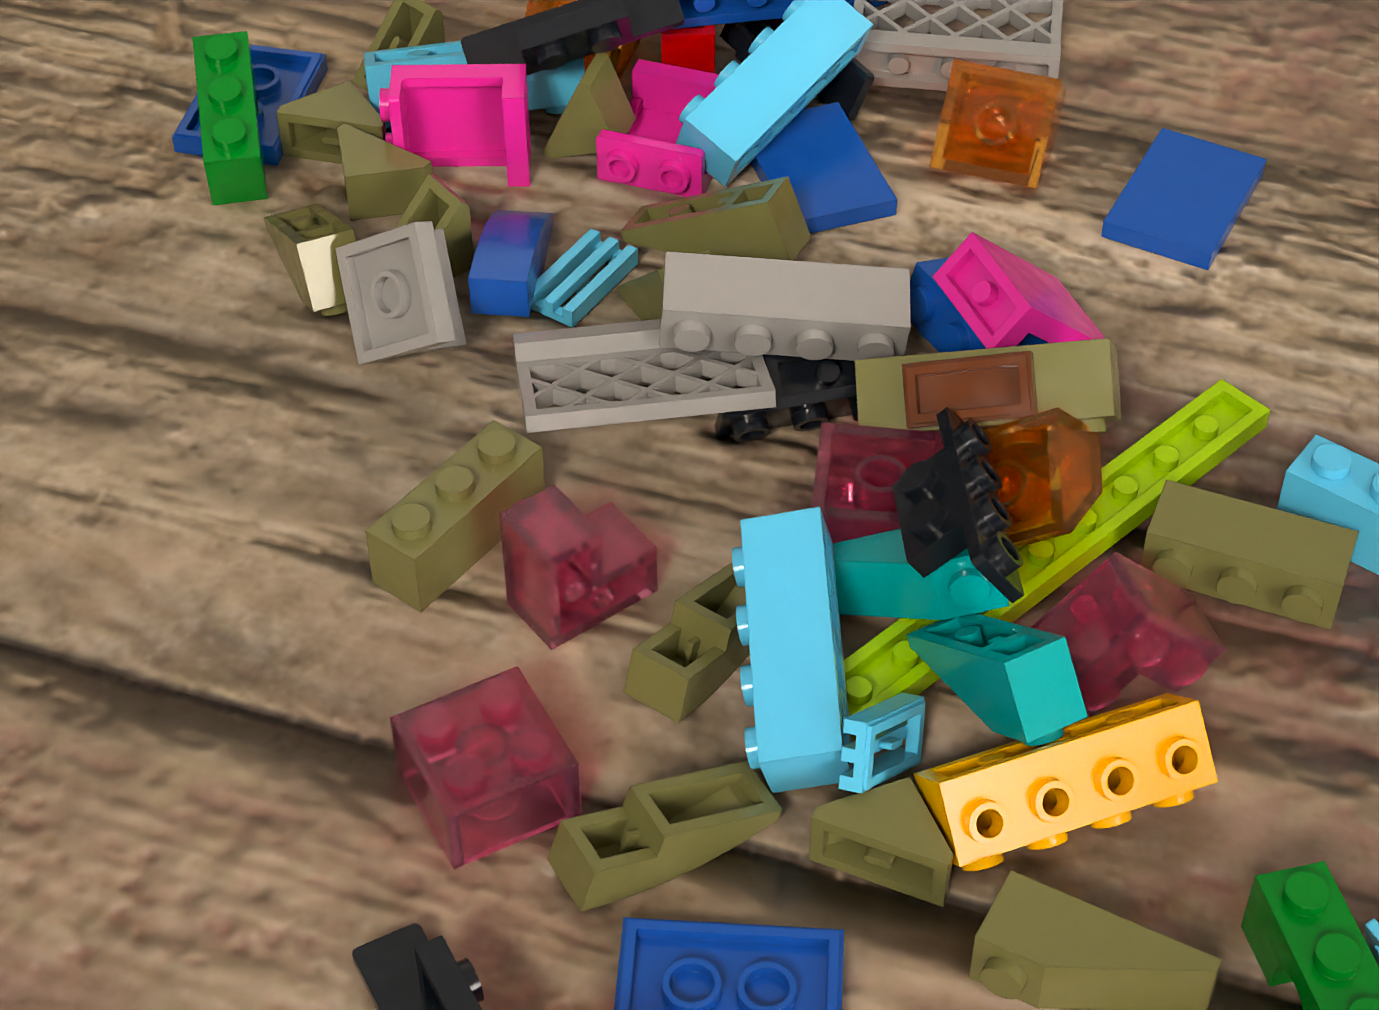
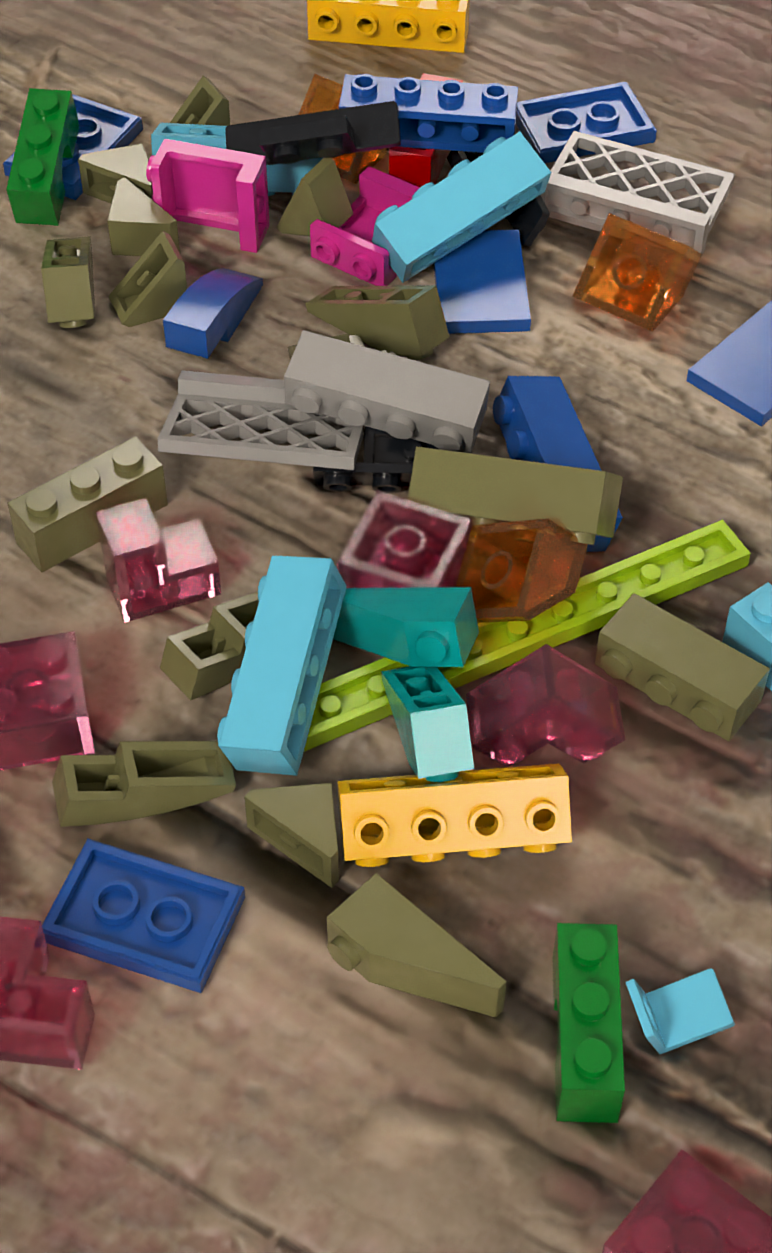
camera: 15 degrees right, 5 degrees up
light grey bracket [335,221,466,365] -> none
medium azure tile [531,228,638,328] -> none
medium azure tile [839,693,926,794] -> none
black bracket [892,407,1024,603] -> none
reddish brown tile [902,351,1038,430] -> none
dark pink panel [932,232,1105,349] -> none

